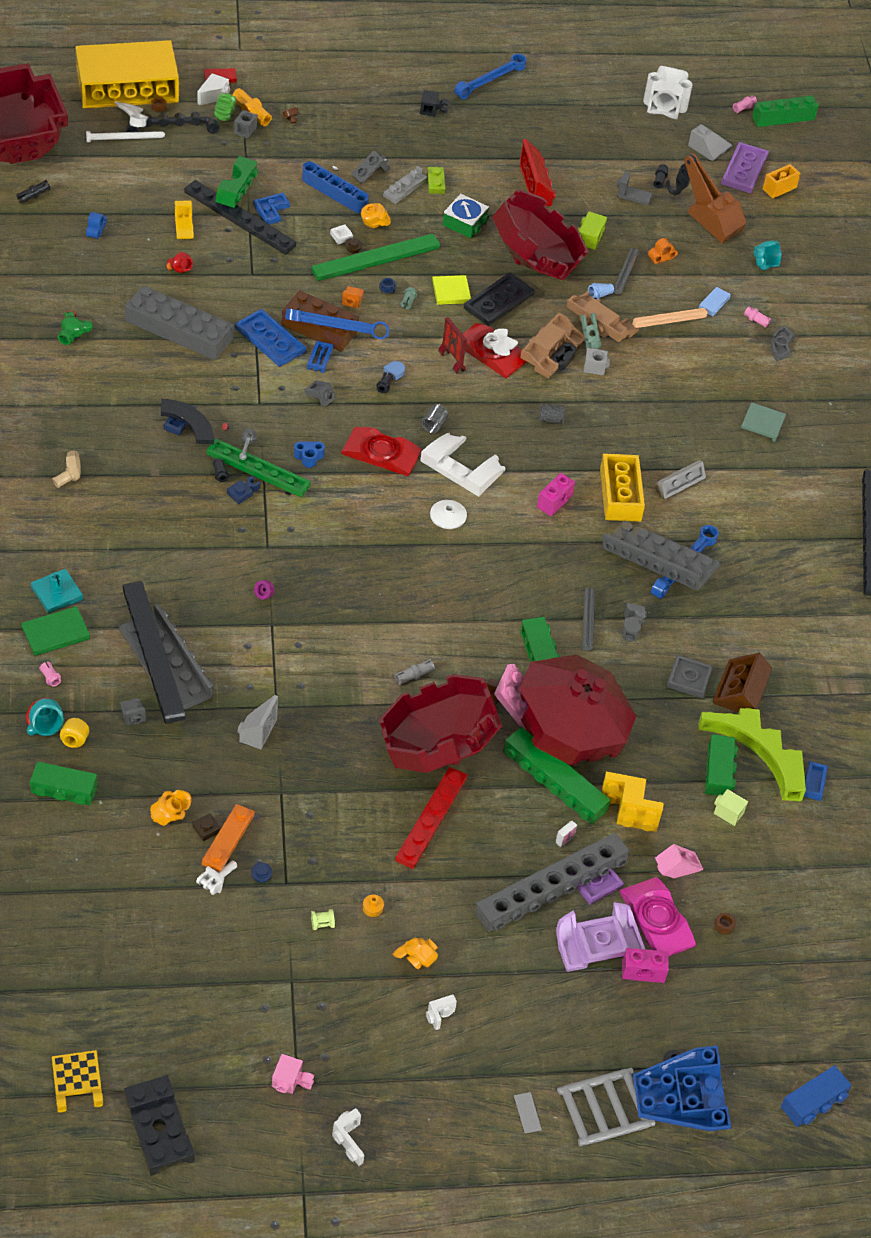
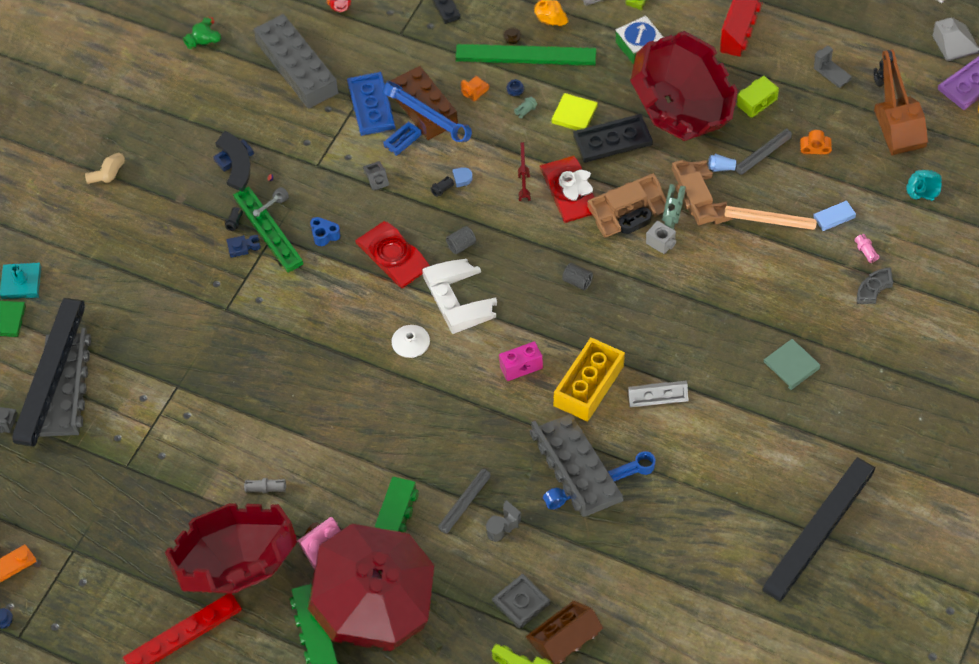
camera: 40 degrees right, 5 degrees up
light grey slope [237,695,278,750] -> none
magenta tile [254,580,274,600] -> none
white plate [330,225,353,244] -> none
black pin [653,164,669,188] -> none

